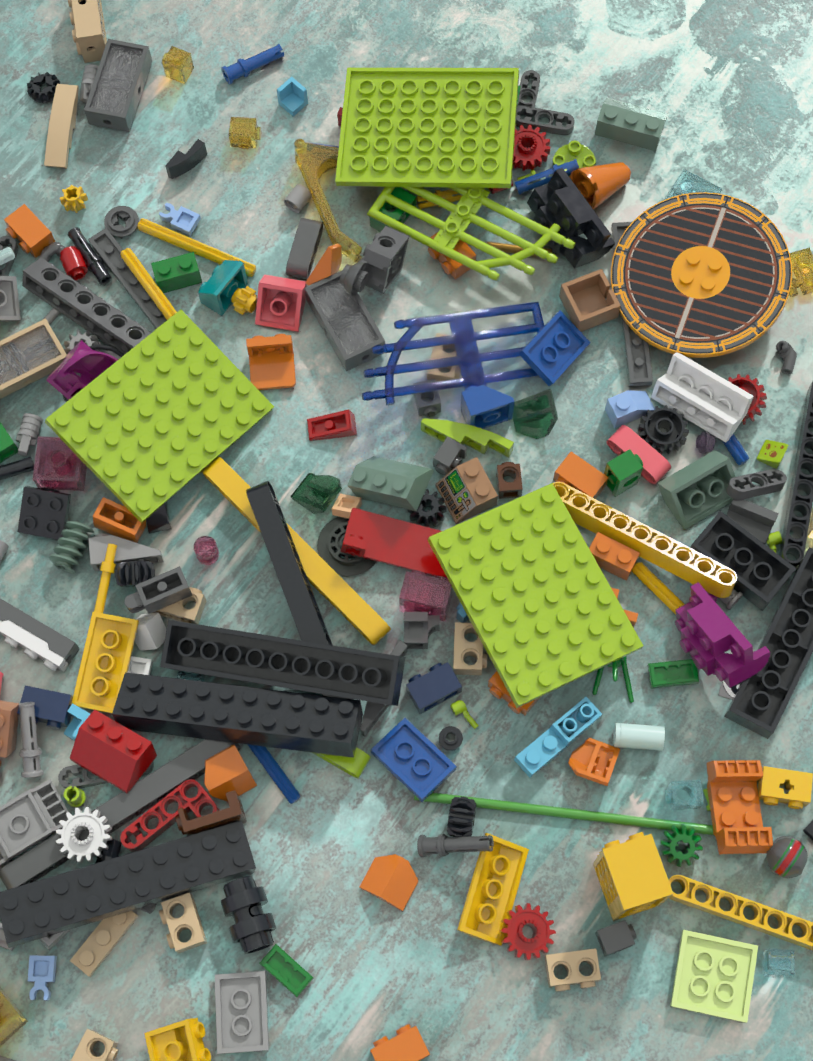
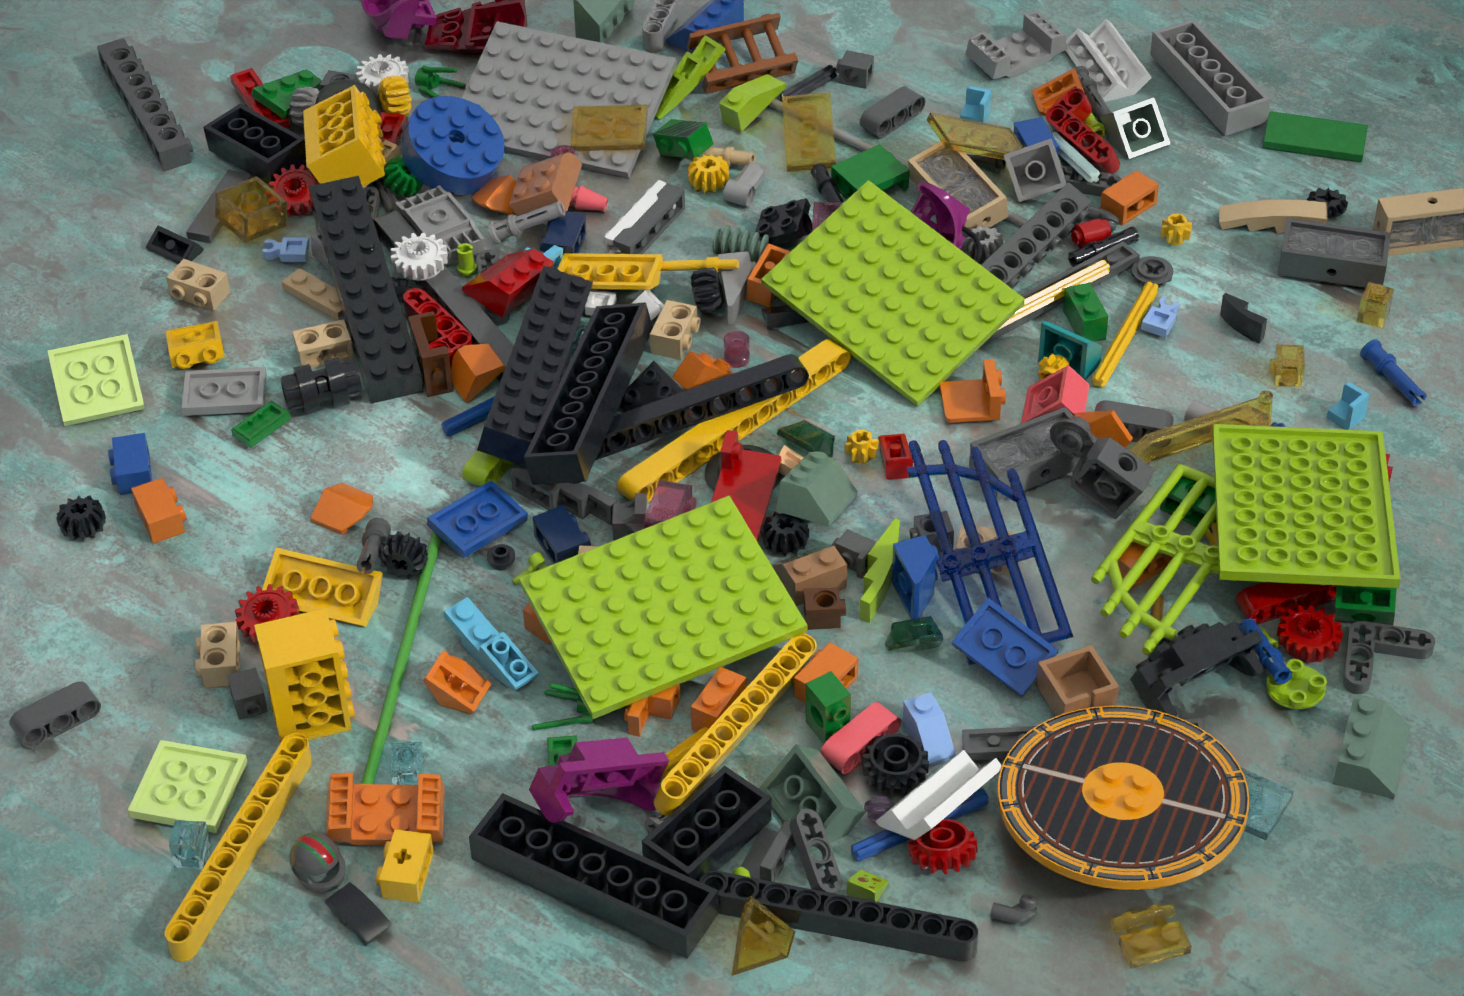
camera: 90 degrees right, 25 degrees down
dark grey brick [124,566,192,614] -> none
orange cone [570,162,631,209] -> none
light aqua pin [613,723,665,751] -> none
green gear [660,824,703,867] -> none
none -> black plate [620,360,684,426]
none -> orange slope [672,351,733,390]
none -> yellow gear [844,430,879,464]

